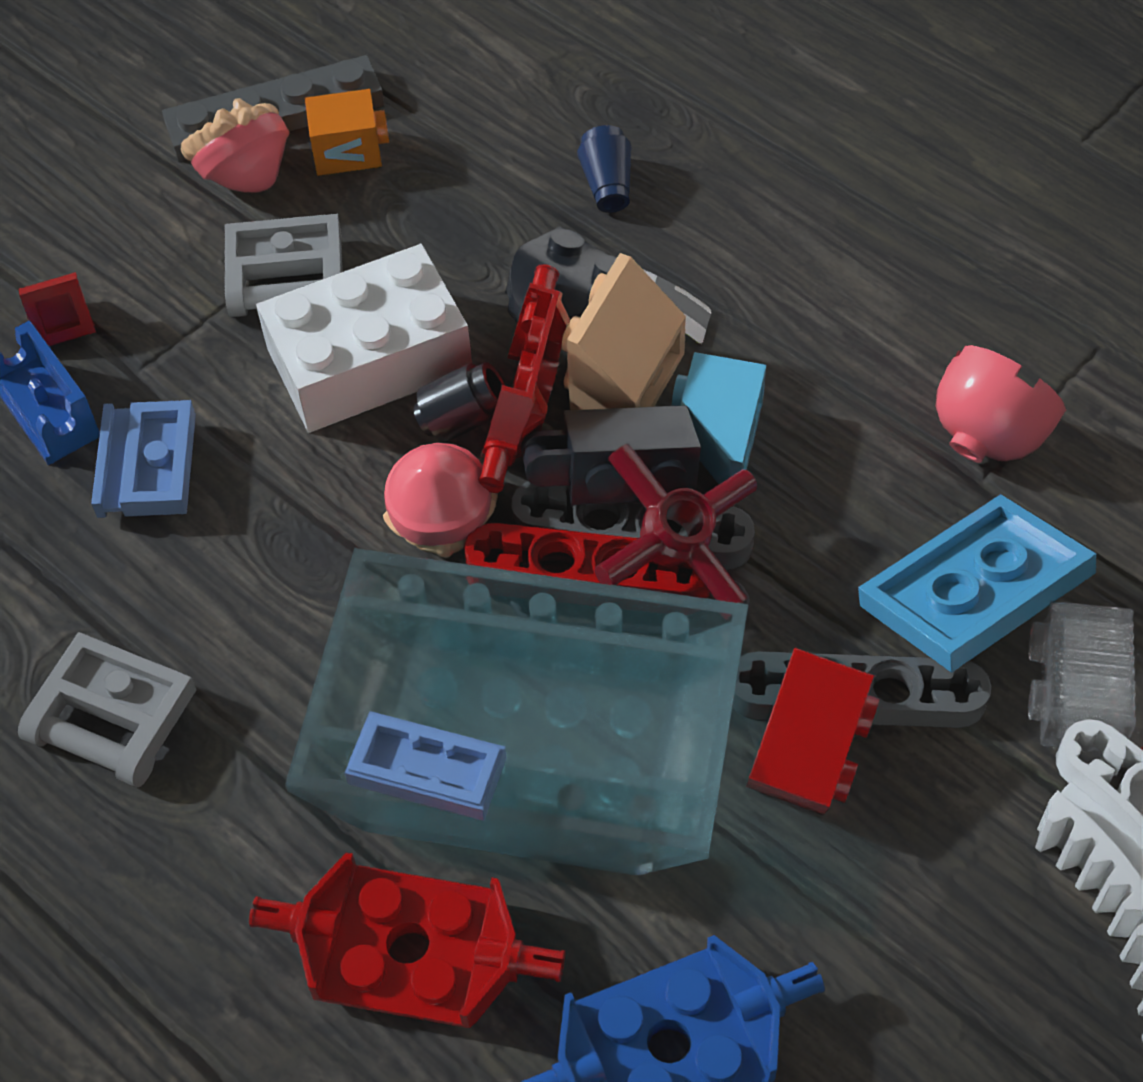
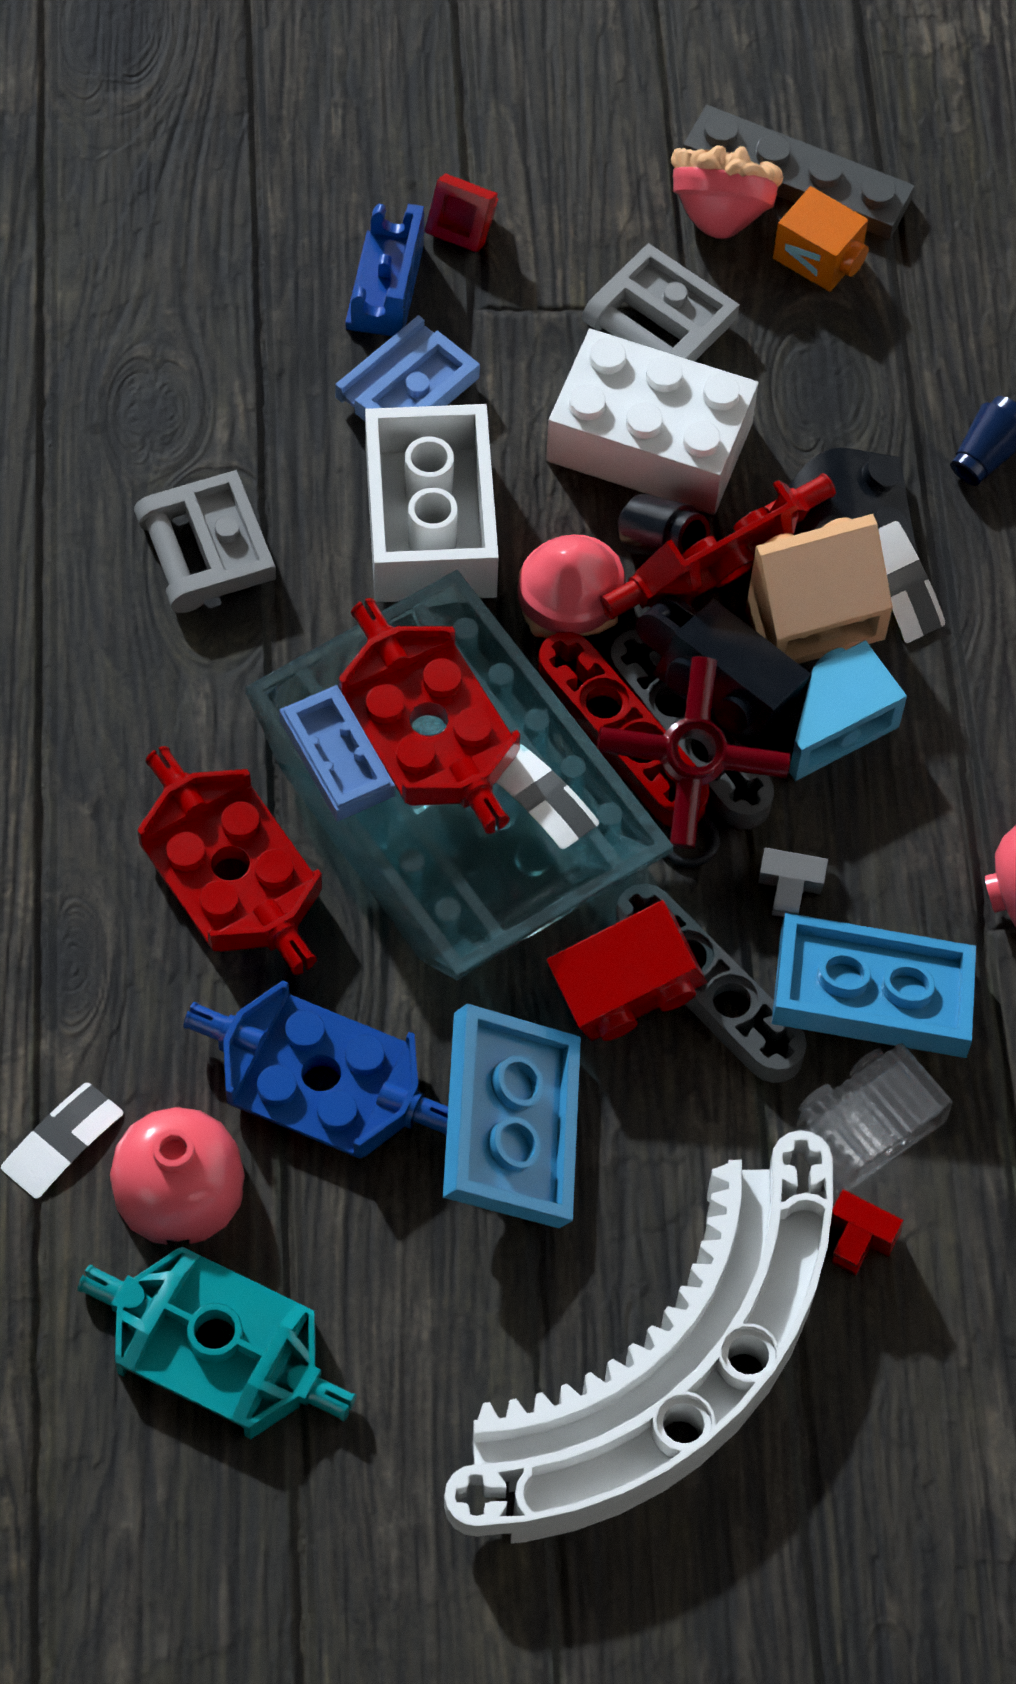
camera: 40 degrees right, 5 degrees up
none -> red plate [339,598,520,834]
none -> white brick [365,404,499,603]
none -> dark azure plate [443,1003,581,1228]
none -> sticker [496,745,599,849]
none -> light grey tile [758,848,828,918]

